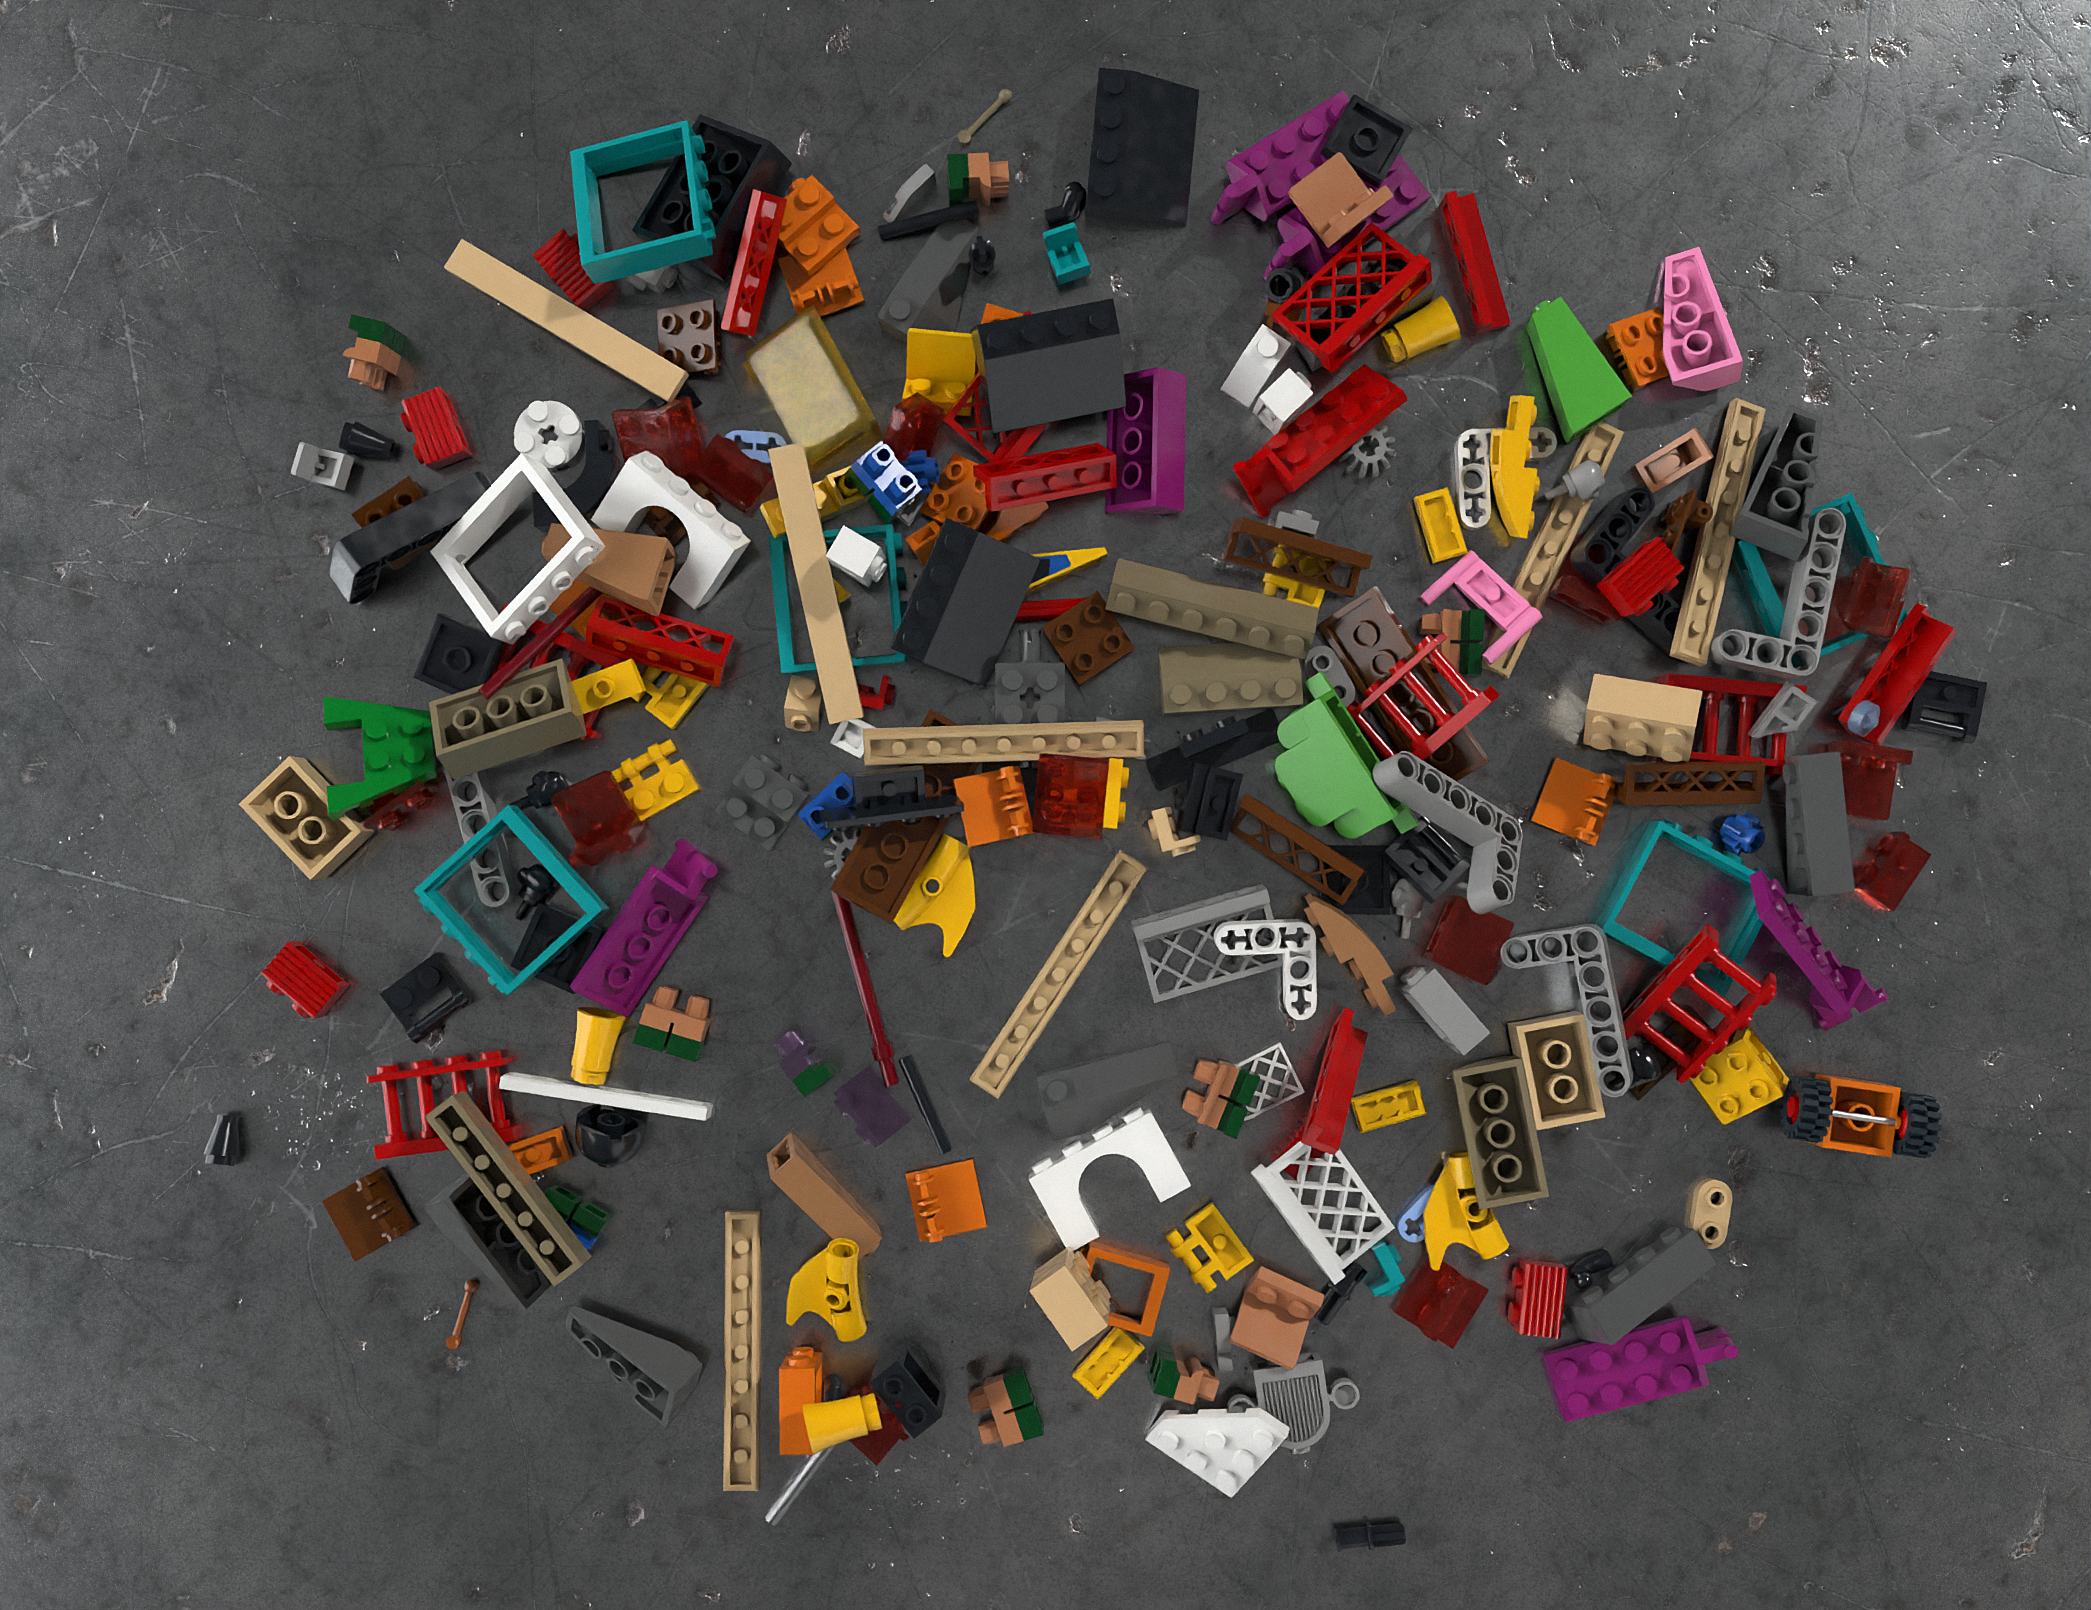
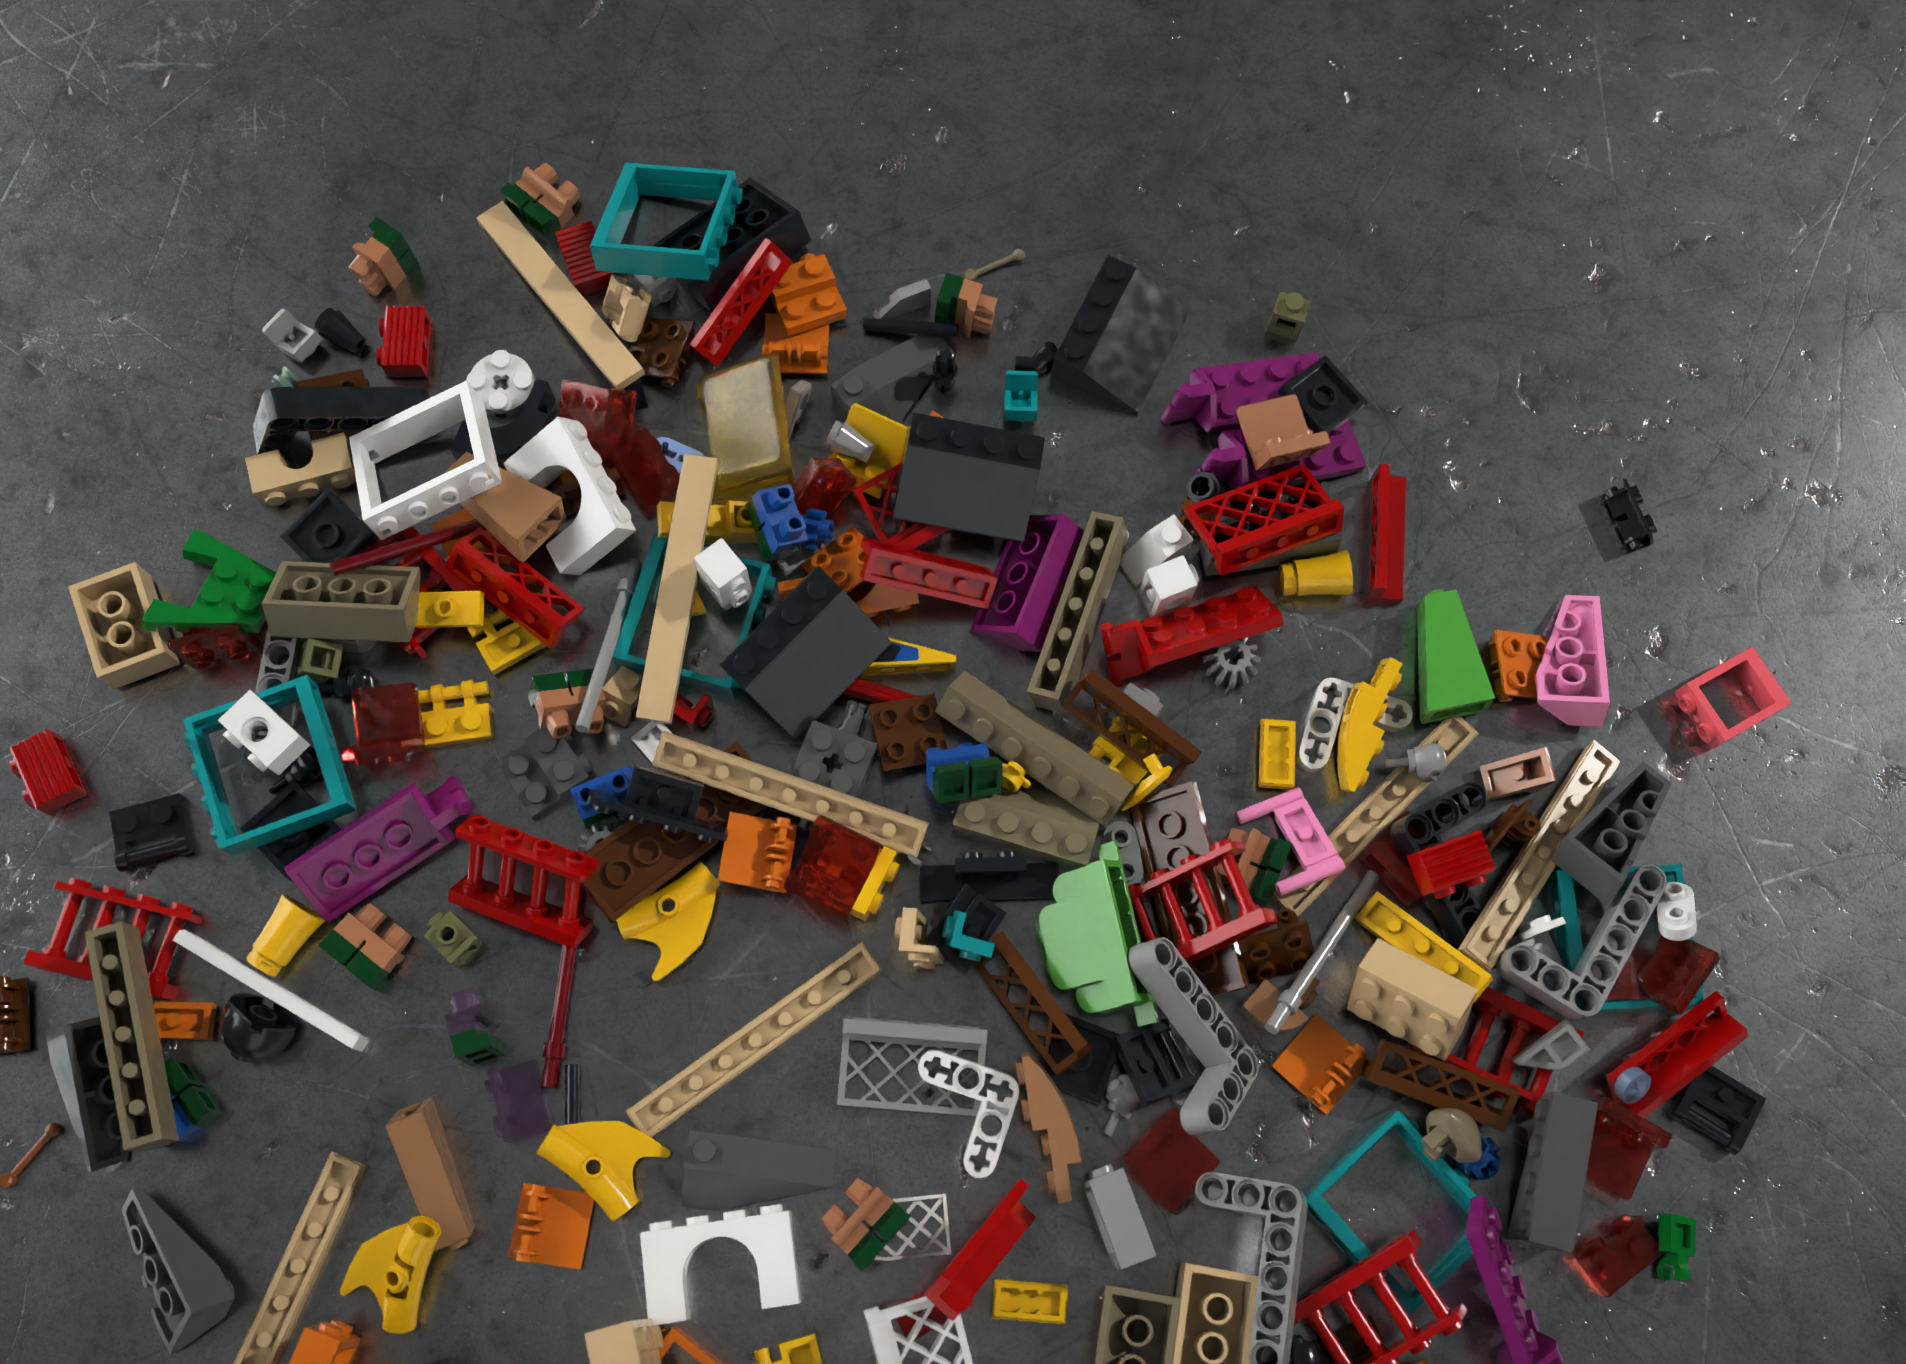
camera: 15 degrees right, 15 degrees down
none -> white brick [218,690,310,776]
none -> tan arch [245,432,356,506]
none -> sand green bush [272,366,300,387]
none -> olive brick [295,638,344,683]
none -> olive brick [423,910,485,969]
none -> red fence [448,815,599,949]
none -> hips [499,162,580,242]
none -> nougat hips [528,668,606,739]
none -> yellow pin [536,1121,670,1222]
none -> light grey bar [575,559,642,733]
none -> tan cylinder [601,274,652,342]
none -> light grey tile [774,380,812,446]
none -> light grey cone [824,420,876,463]
none -> dark green hips [926,742,1002,804]
none -> teal bracket [942,911,995,962]
none -> yellow plate [1001,761,1031,793]
none -> dark tan brick [1027,511,1129,714]
none -> yellow bar [1120,753,1172,811]
none -> medium nougat brick [1236,977,1321,1033]
none -> reddish brown hinge [1237,908,1314,984]
none -> light grey bar [1264,870,1380,1034]
none -> olive brick [1267,291,1311,340]
none -> yellow plate [1355,891,1493,1003]
none -> dark tan piece [1422,1108,1482,1164]
none -> white bracket [1510,915,1566,968]
none -> black hinge [1604,479,1657,550]
none -> white plate [1657,882,1697,941]
none -> green plate [1657,1213,1696,1282]
none -> coral window [1674,646,1792,749]

